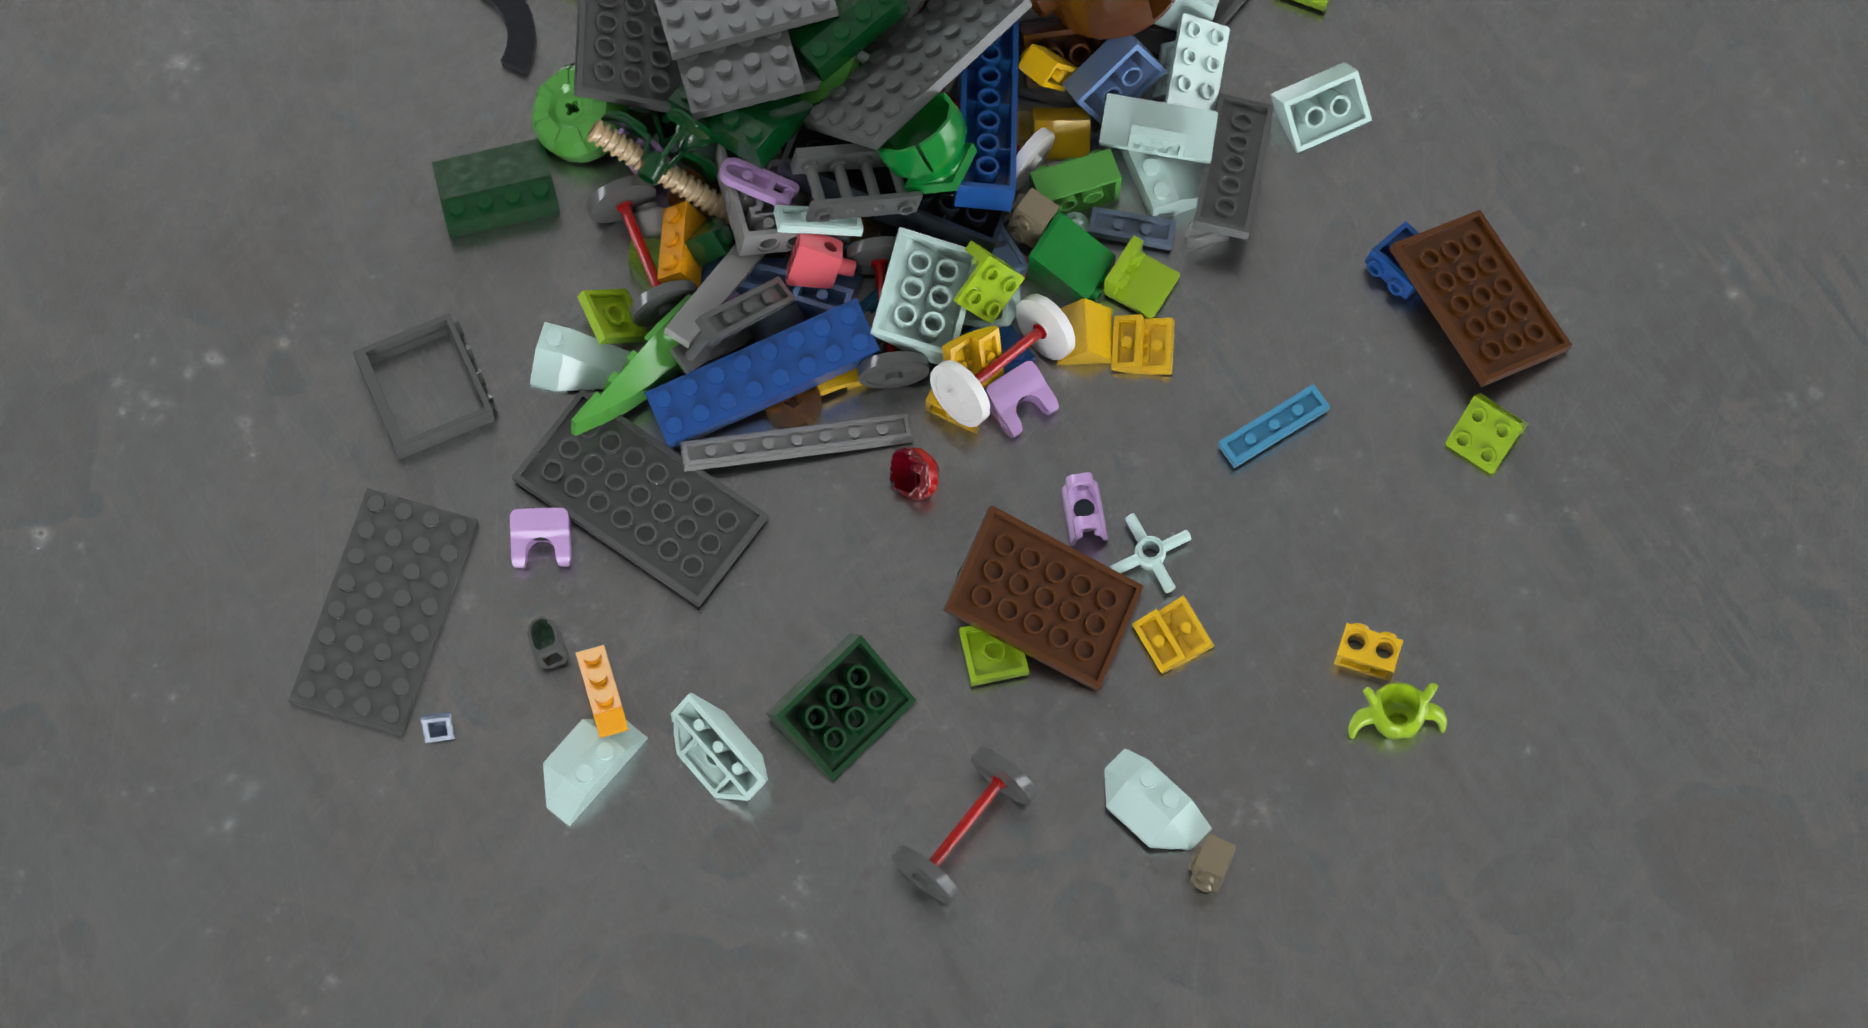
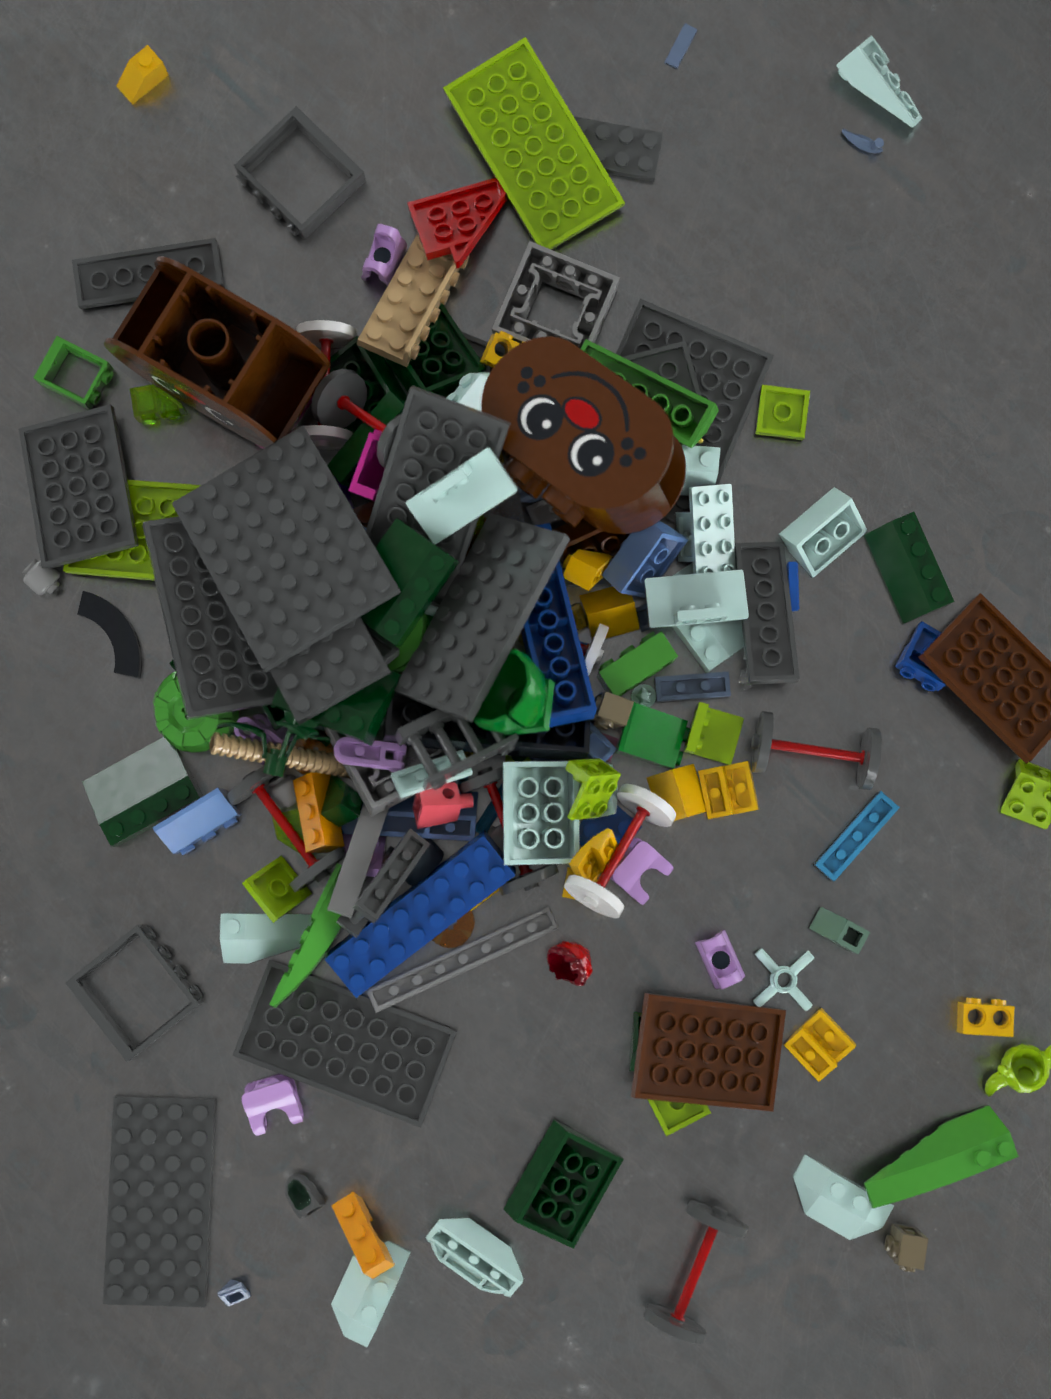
camera: 15 degrees left, 15 degrees up
none -> medium blue slope [153,788,242,856]
none -> dark grey piece [751,711,882,790]
none -> blue tile [787,561,800,611]
none -> sand green slope [809,907,870,954]
none -> dark green slope [864,512,955,624]
none -> bright green wedge [864,1105,1019,1208]

